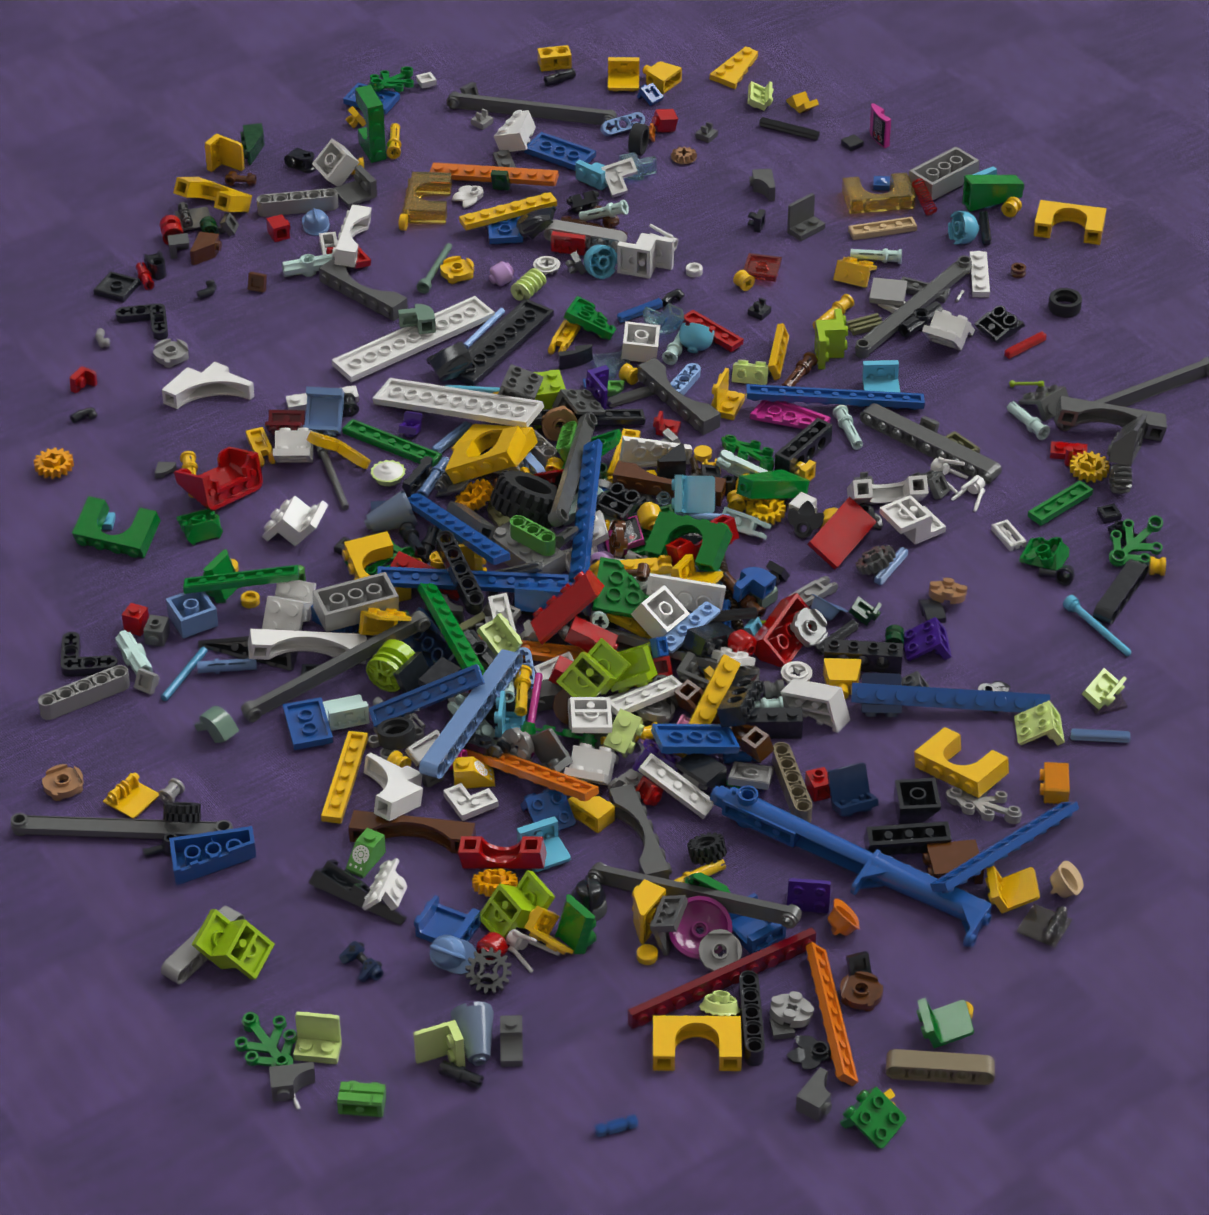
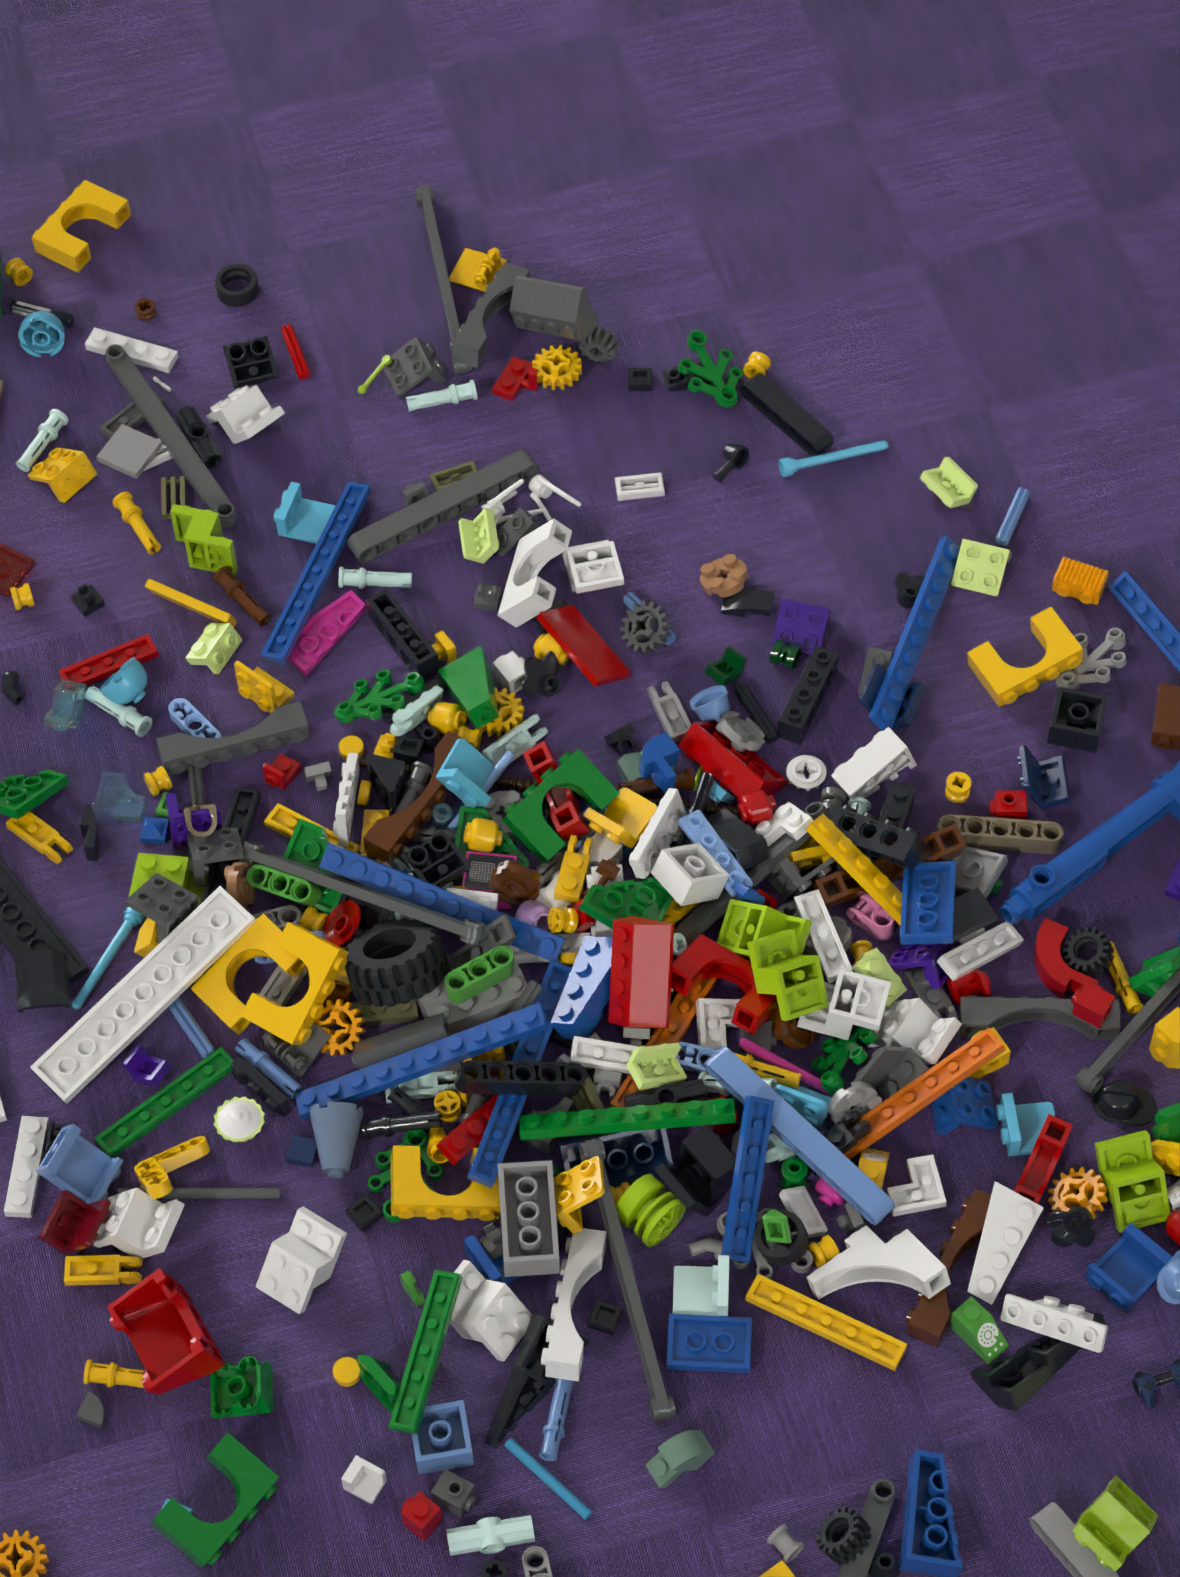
camera: 70 degrees left, 15 degrees up
light grey tile [134,668,160,694] -> none
blue axle [617,298,663,323] -> none
white brick [621,321,660,362] -> none
yellow torso [823,658,861,699] -> none
black brick [864,821,952,855] -> none
green slope [1019,537,1069,570] -> none
green plate [1028,480,1093,526] -> none
none -> dark tan piece [184,804,217,837]
none -> white panel [341,1455,387,1504]
none -> yellow hinge [449,247,507,292]
none -> yellowish green bracket [458,508,499,564]
none -> bright green slope [762,1209,792,1244]
none -> yellow wheel [945,772,971,803]
none -> white wing [967,1181,1044,1305]
none -> red arch [1034,918,1099,999]
none -> black plate [1044,1206,1095,1248]
none -> red brick [1071,982,1115,1029]

